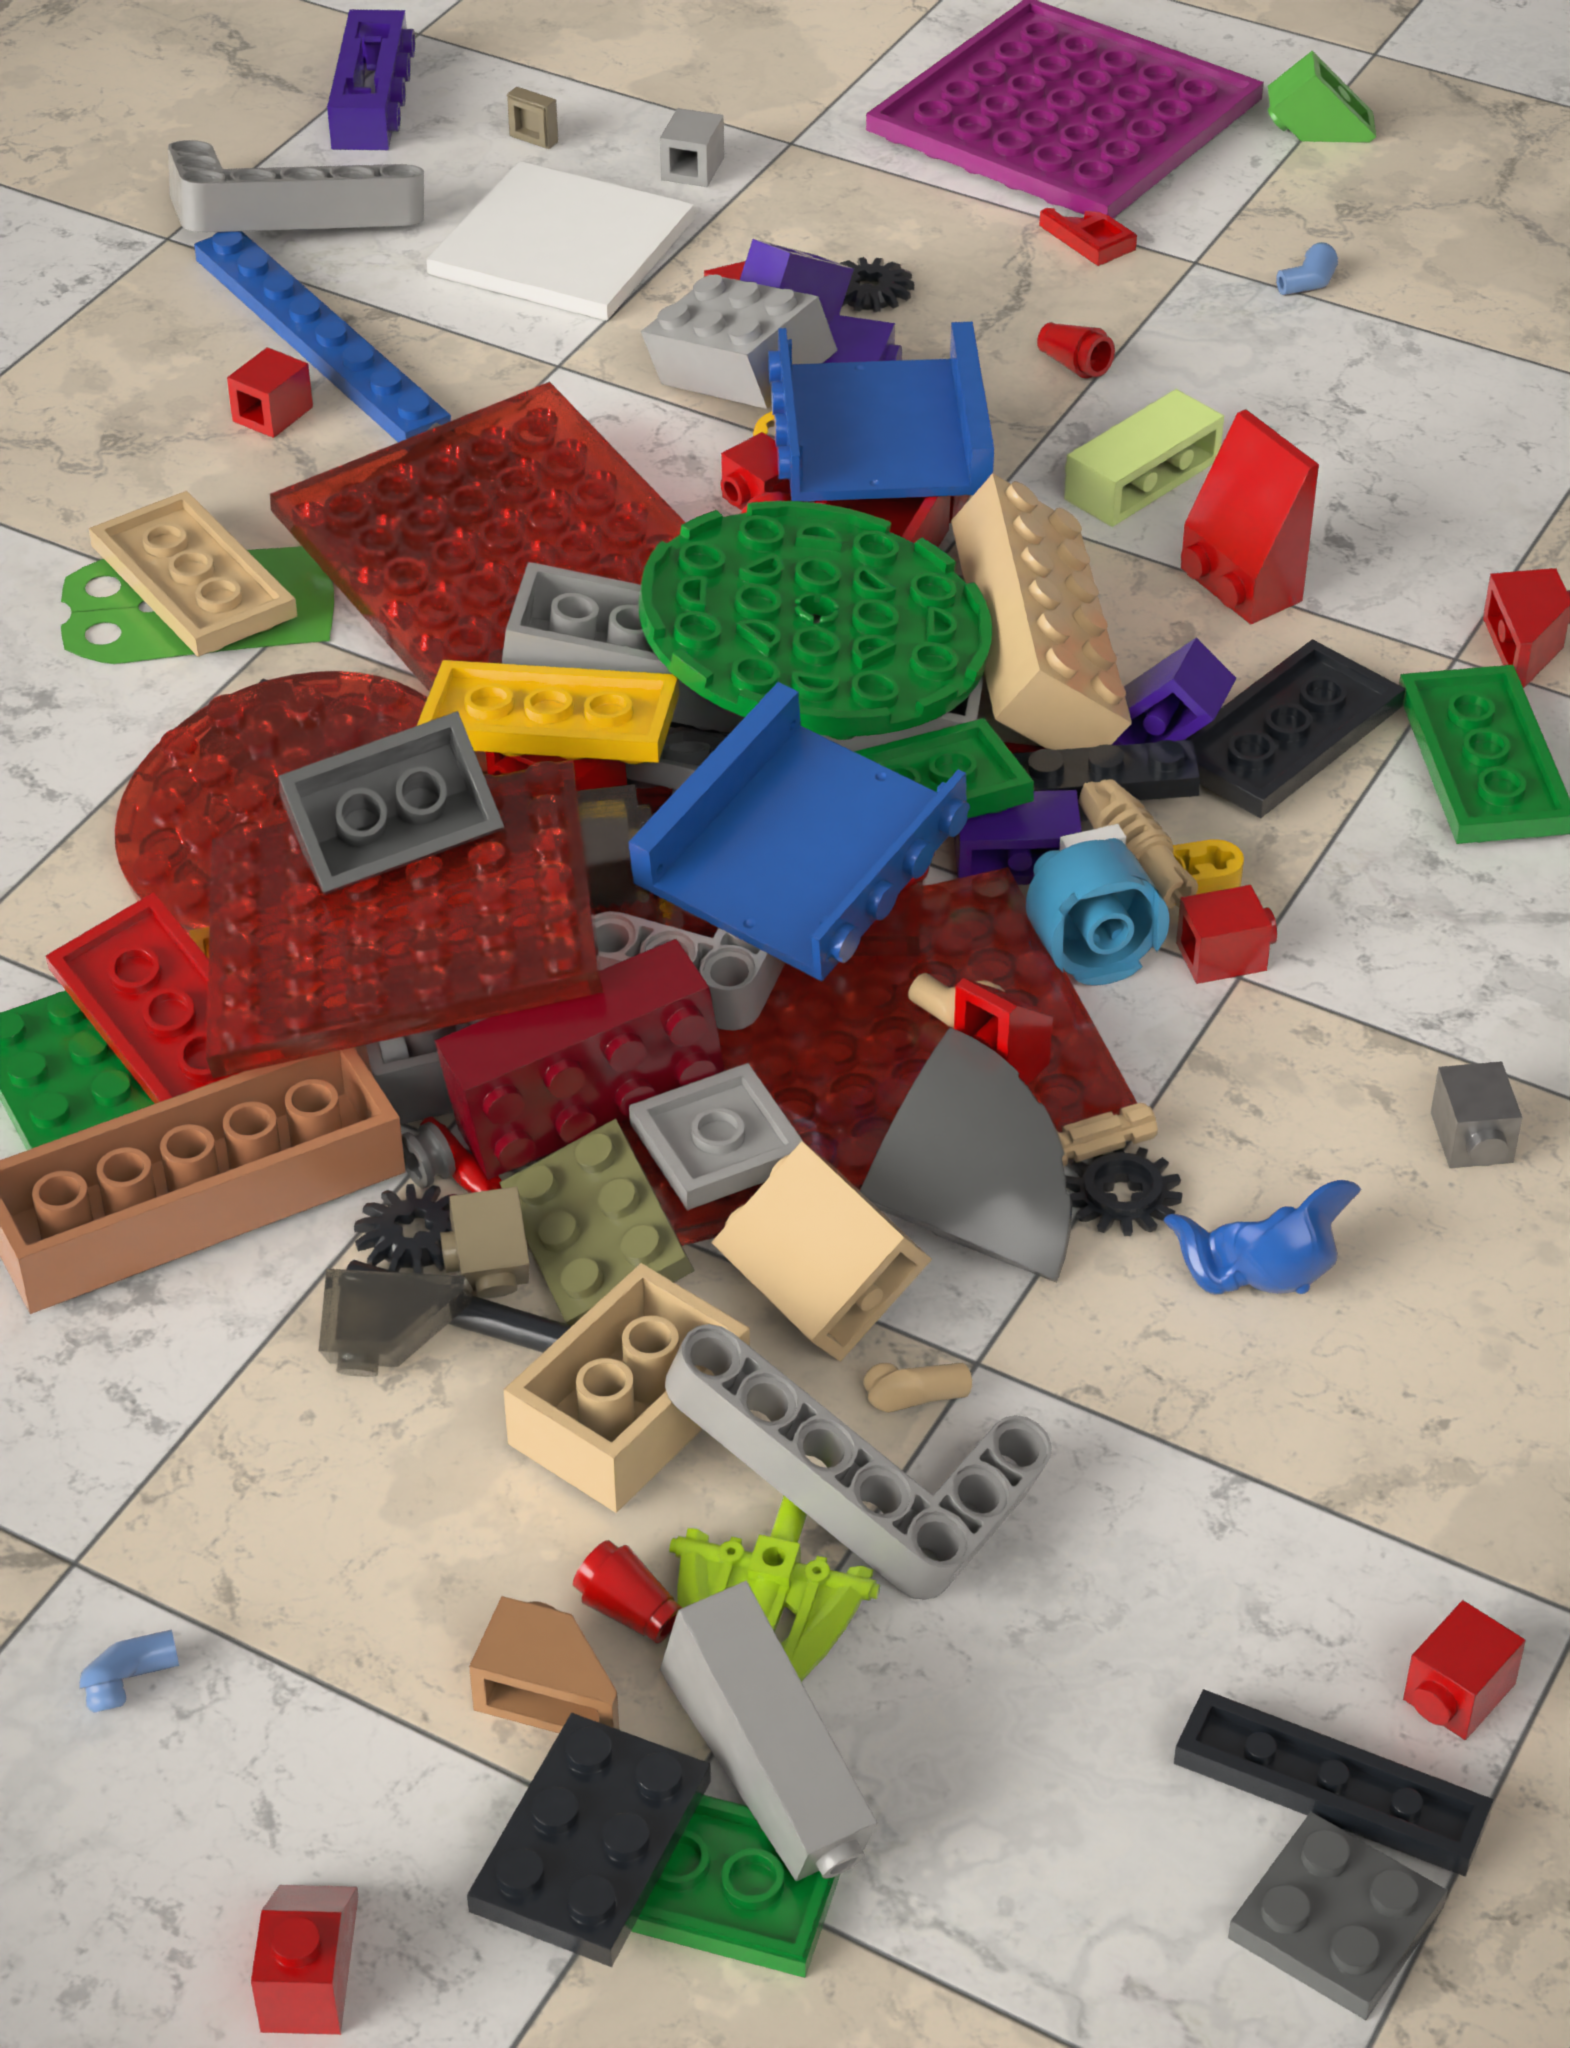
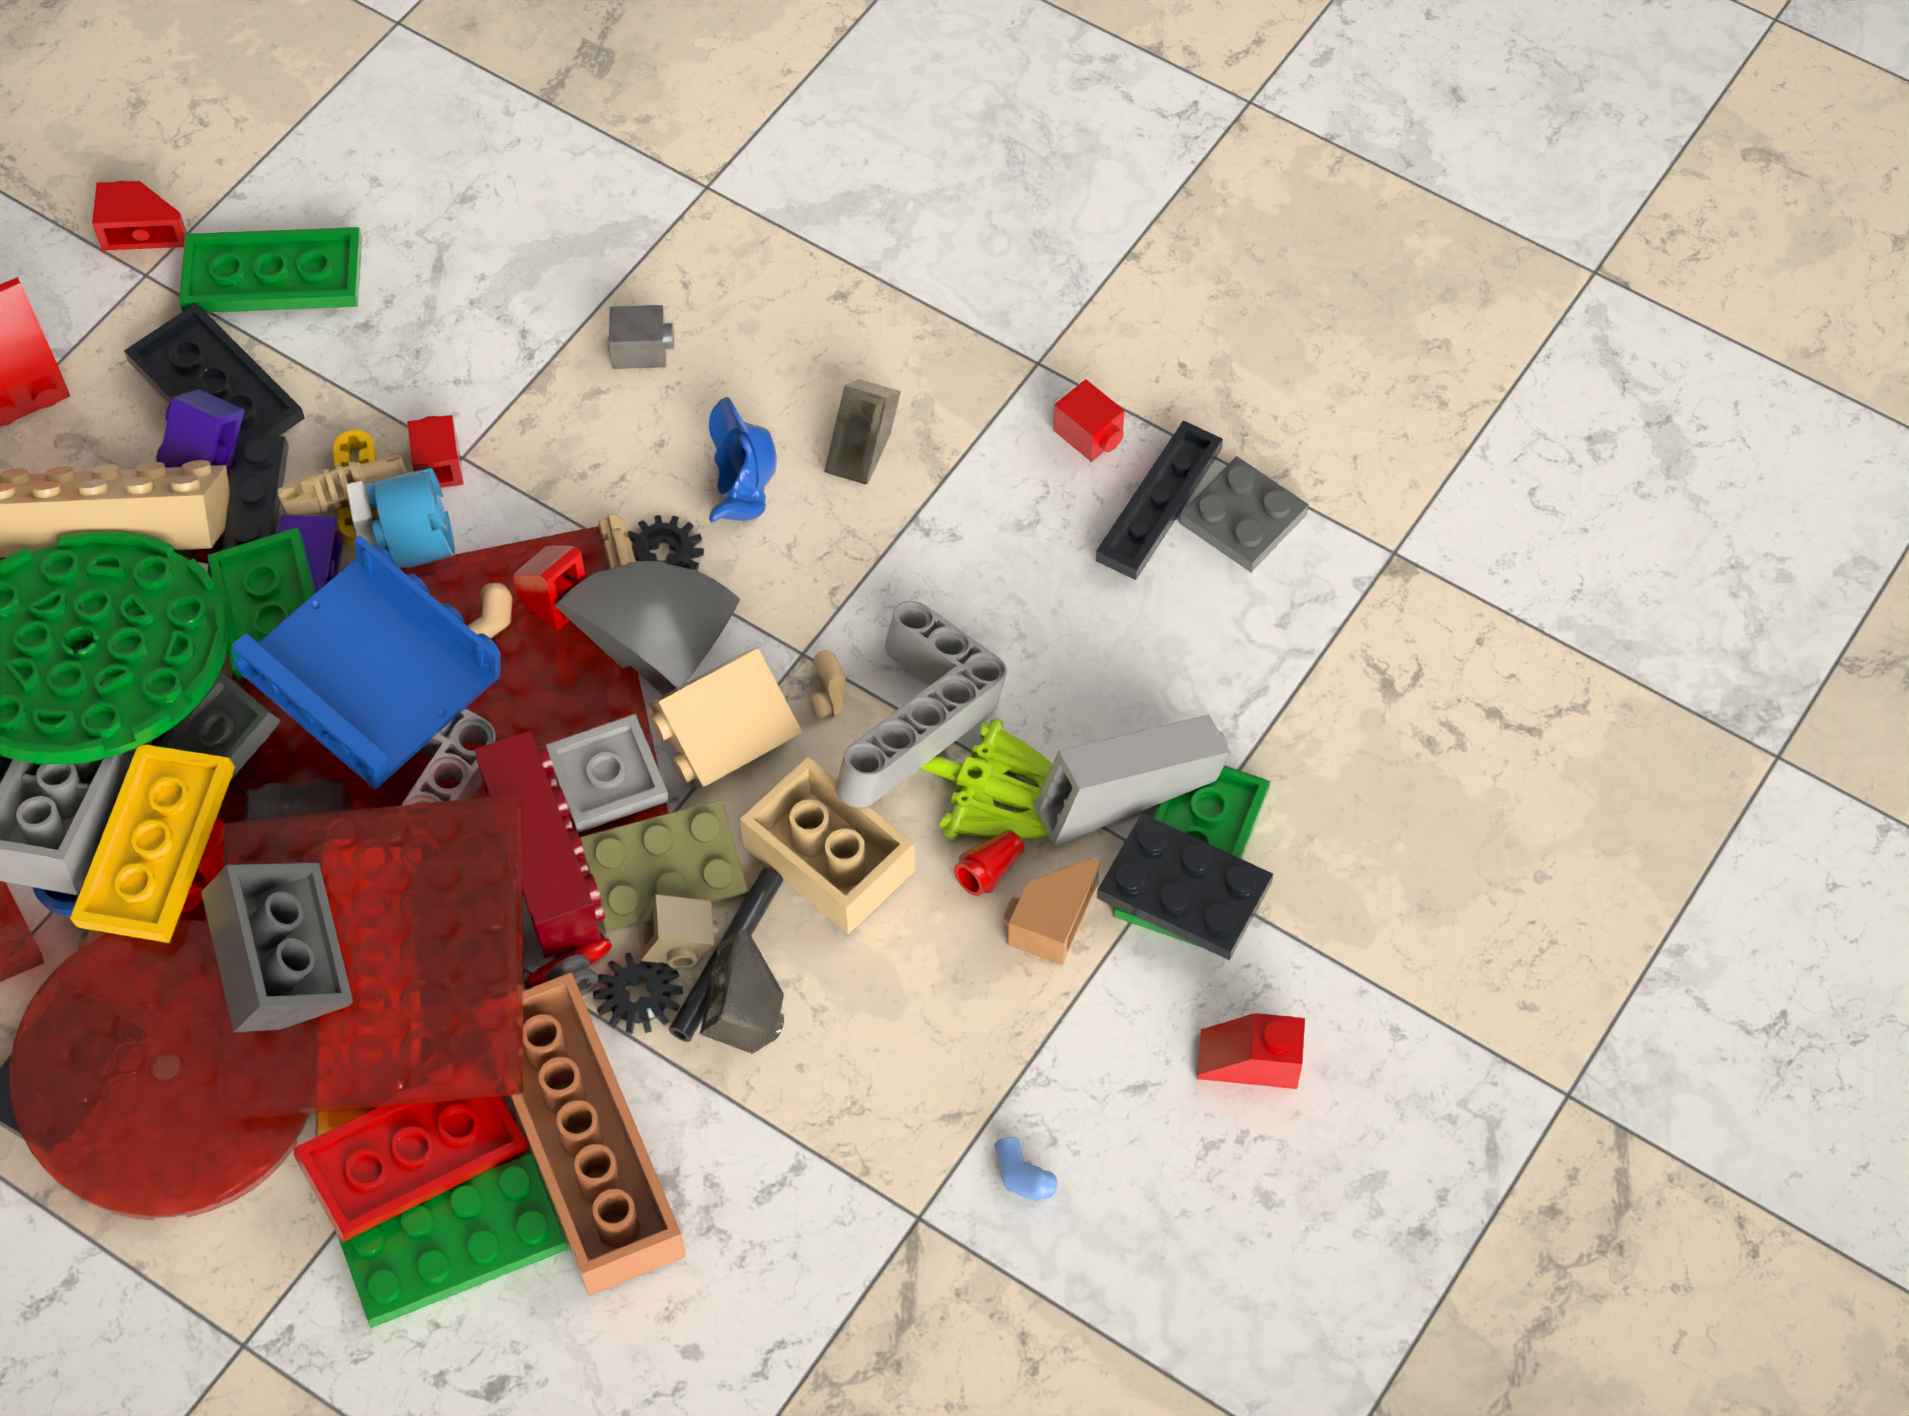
camera: 85 degrees left, 15 degrees up
none -> clear smoke slope [824,379,901,485]

